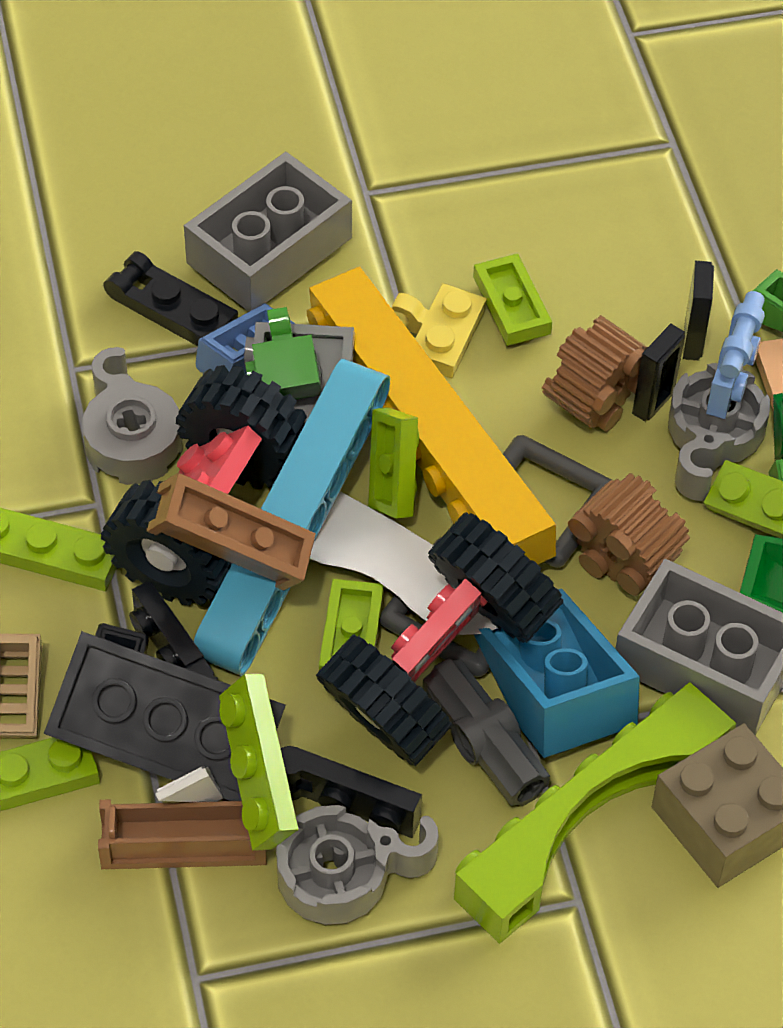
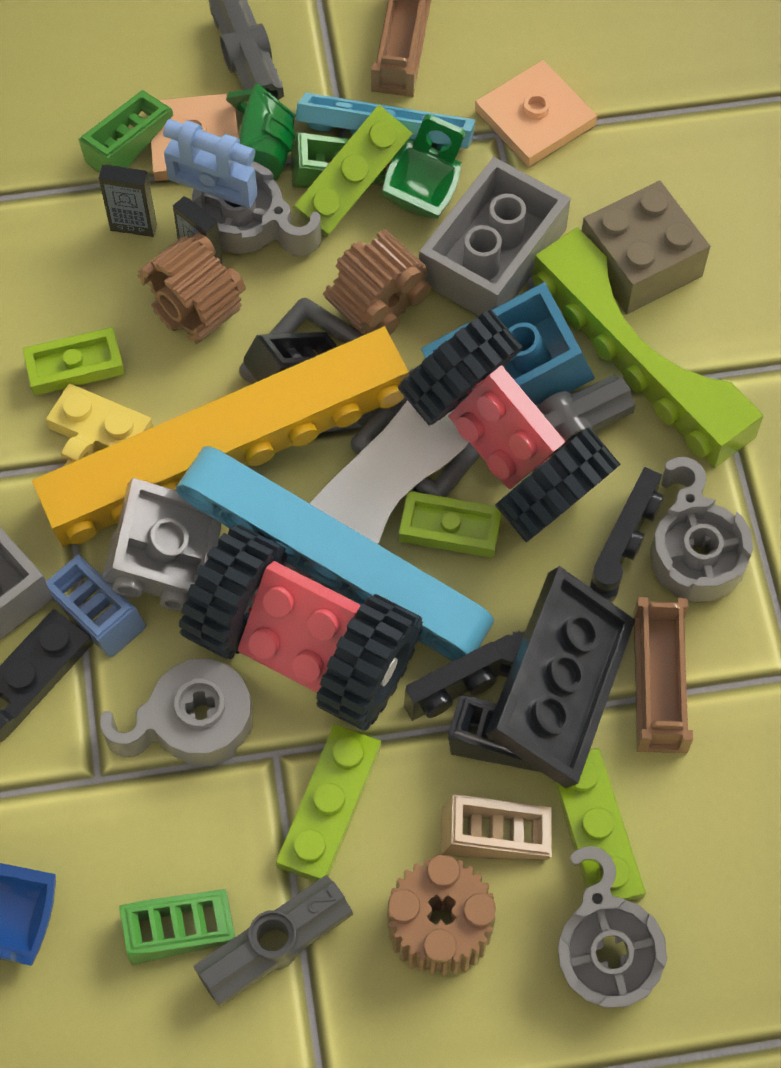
camera: 85 degrees left, 10 degrees up
medium nougat container [147,473,316,590] -> none
white slope [155,766,224,802] -> none
lime plate [219,674,299,851] -> none
bright green brick [245,307,322,400] -> none
lime plate [368,407,419,519] -> none
none -> black slope [243,332,338,382]

